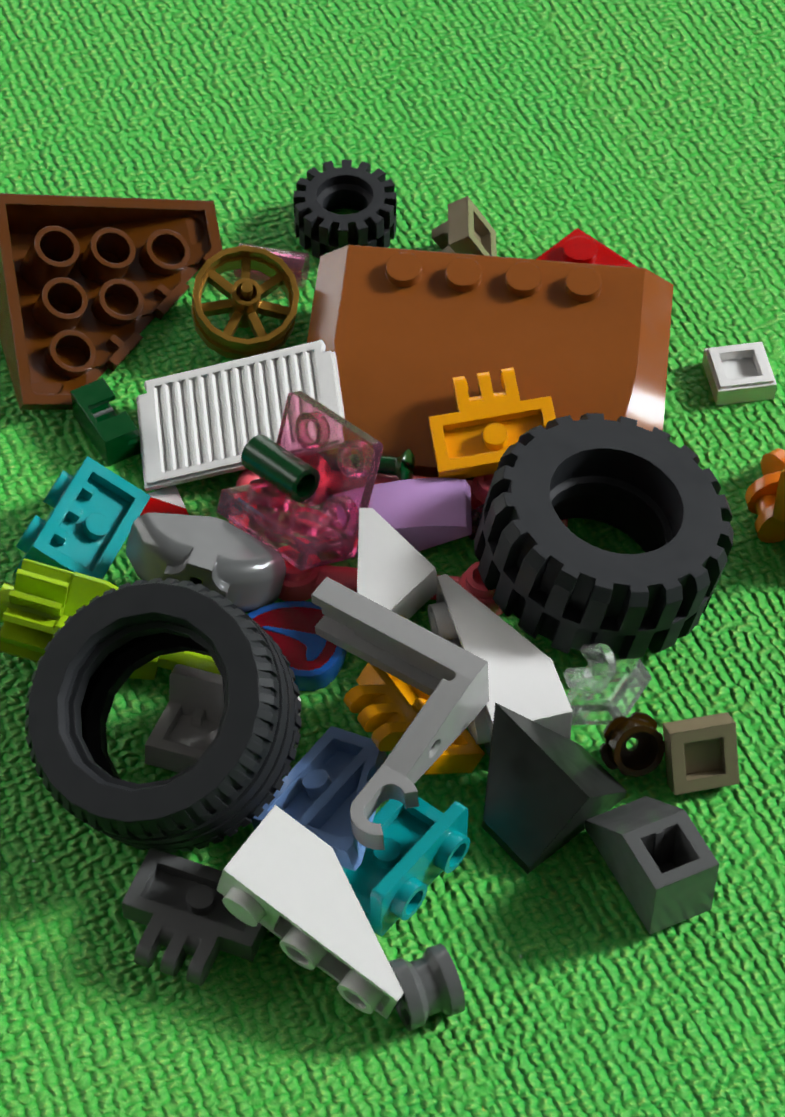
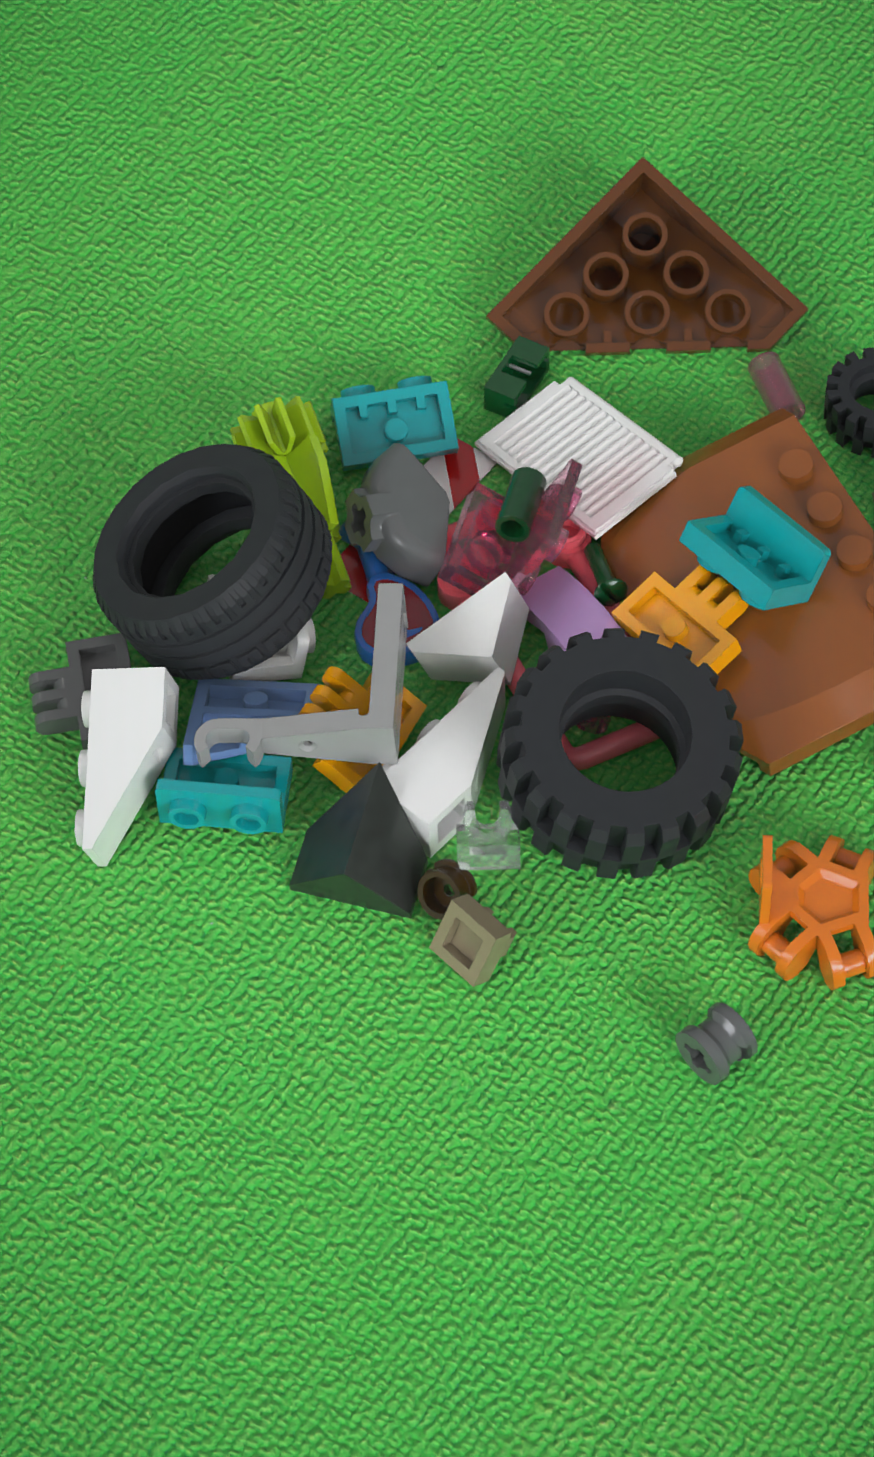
camera: 60 degrees right, 5 degrees up
pearl gold wheel [191,245,300,359] -> none
dark grey wheel [389,943,465,1031] -> none
dark grey slope [585,796,719,935] -> none
none -> teal bracket [679,485,831,610]

